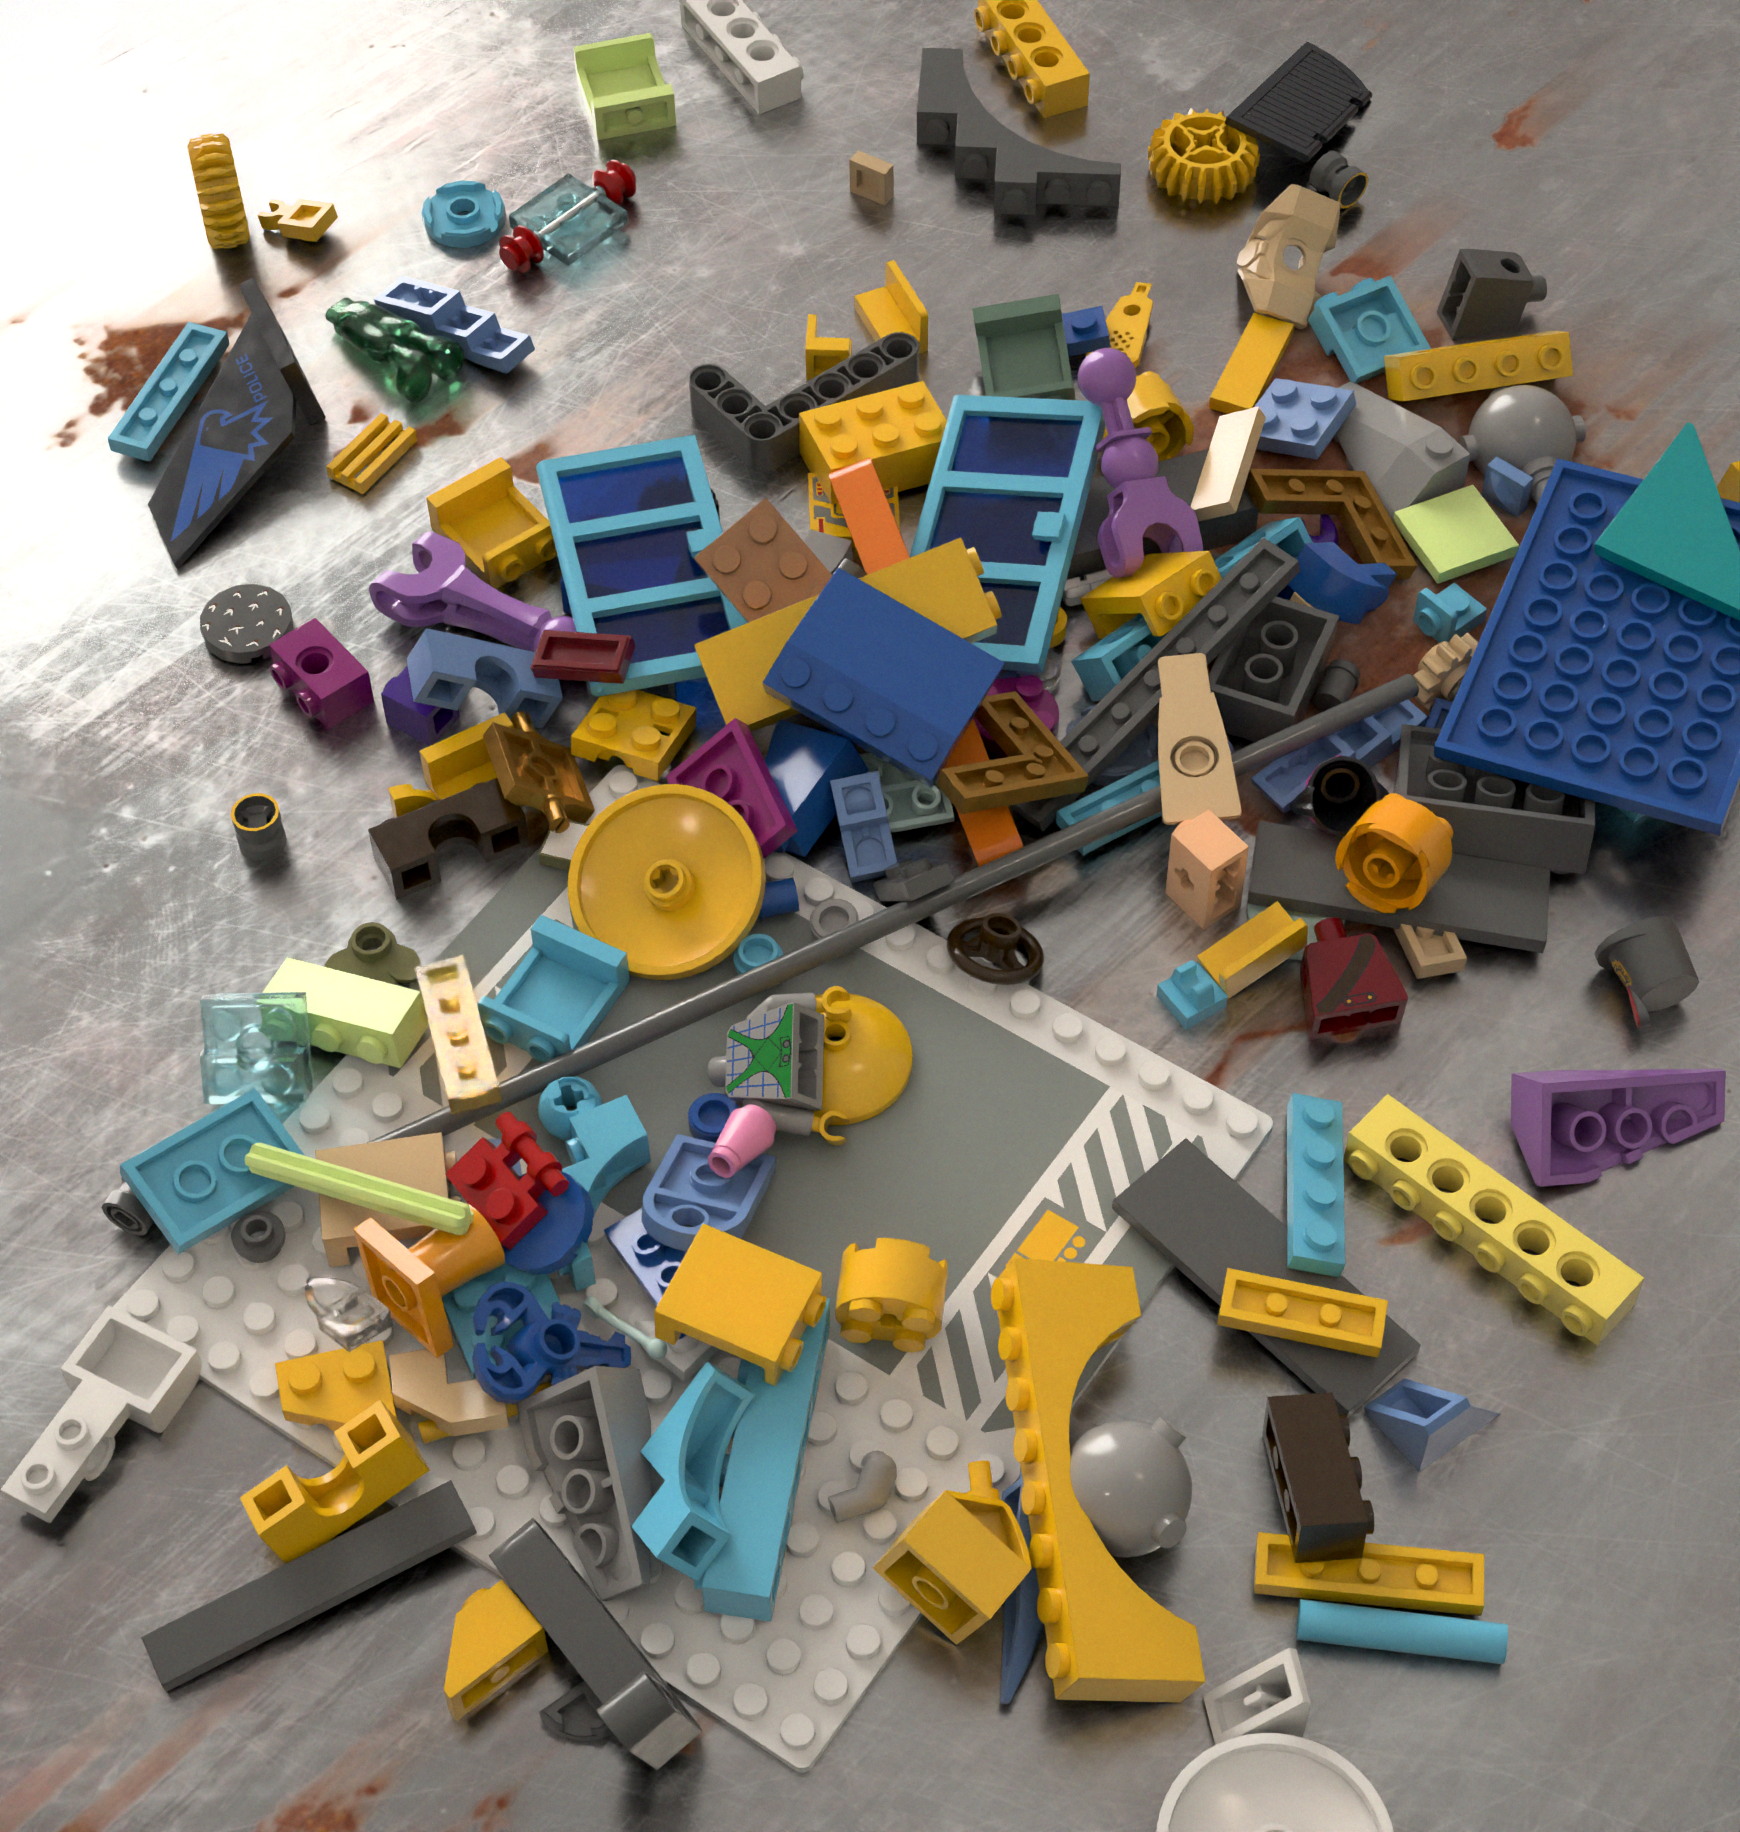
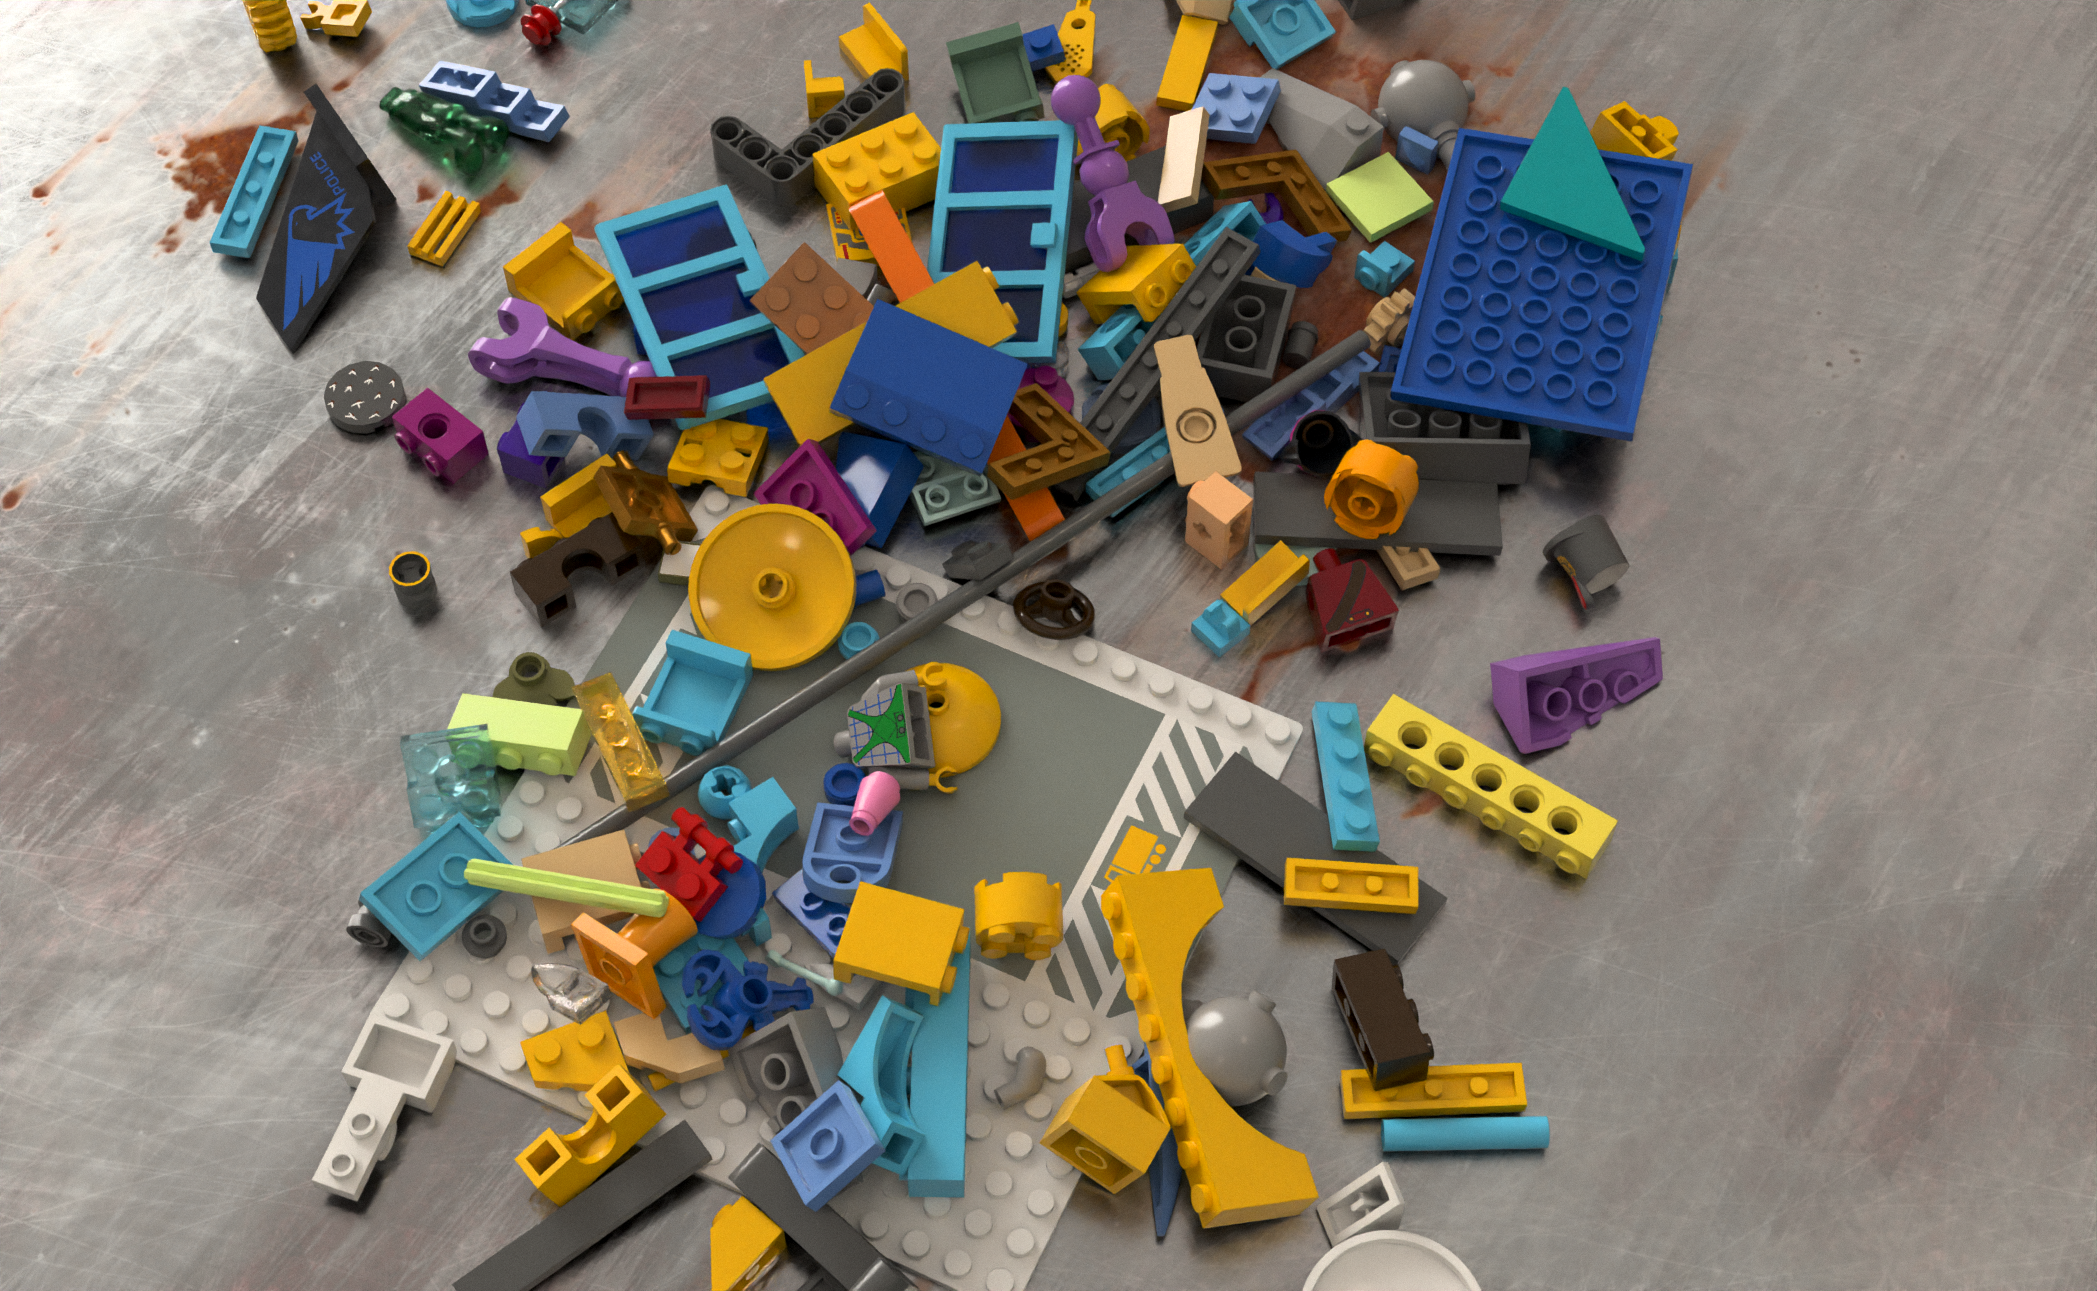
camera: 10 degrees left, 5 degrees up
medium blue slope [830,771,897,883] -> none
medium blue slope [1364,1378,1500,1472] -> none
yellow brick [1384,331,1573,401] -> none
none -> medium blue plate [770,1080,886,1212]

